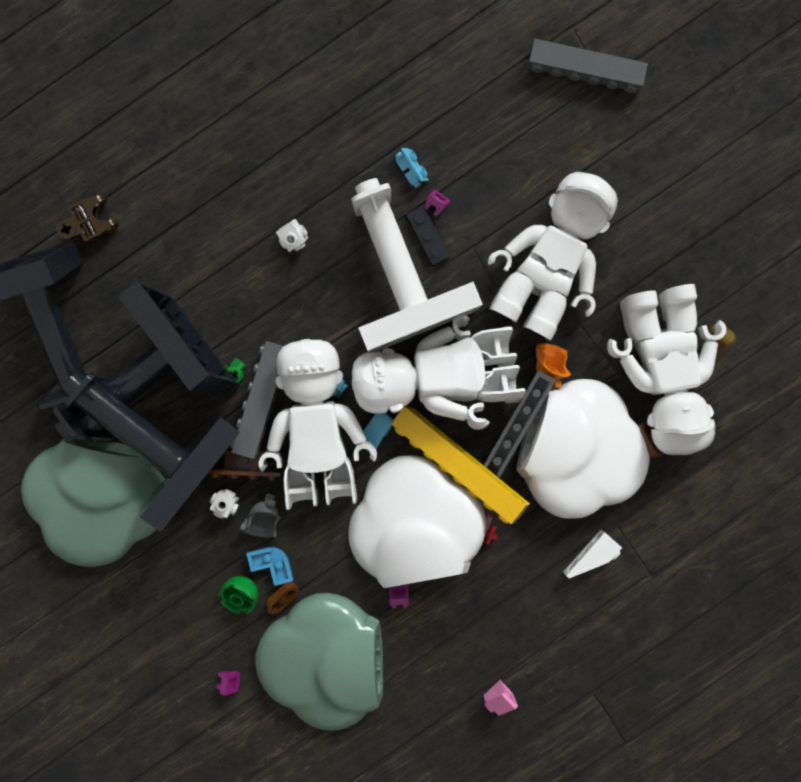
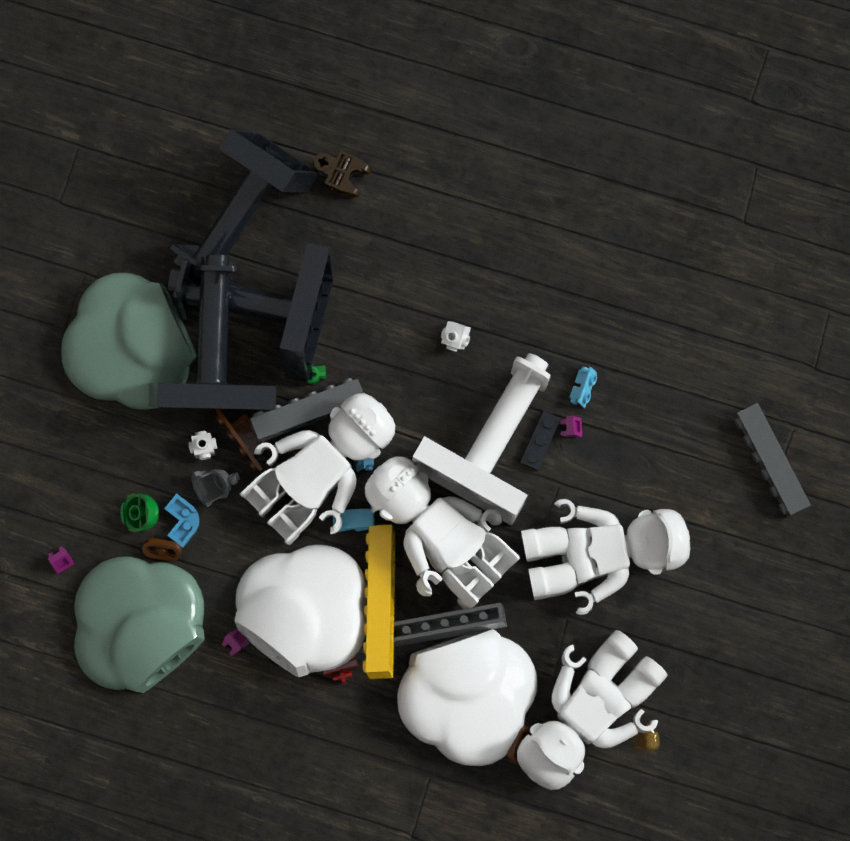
camera: 45 degrees right, 10 degrees down
bright pink slope [484,680,518,716] -> none
orange helmet [536,343,571,390] -> none
white slope [563,530,622,578] -> none

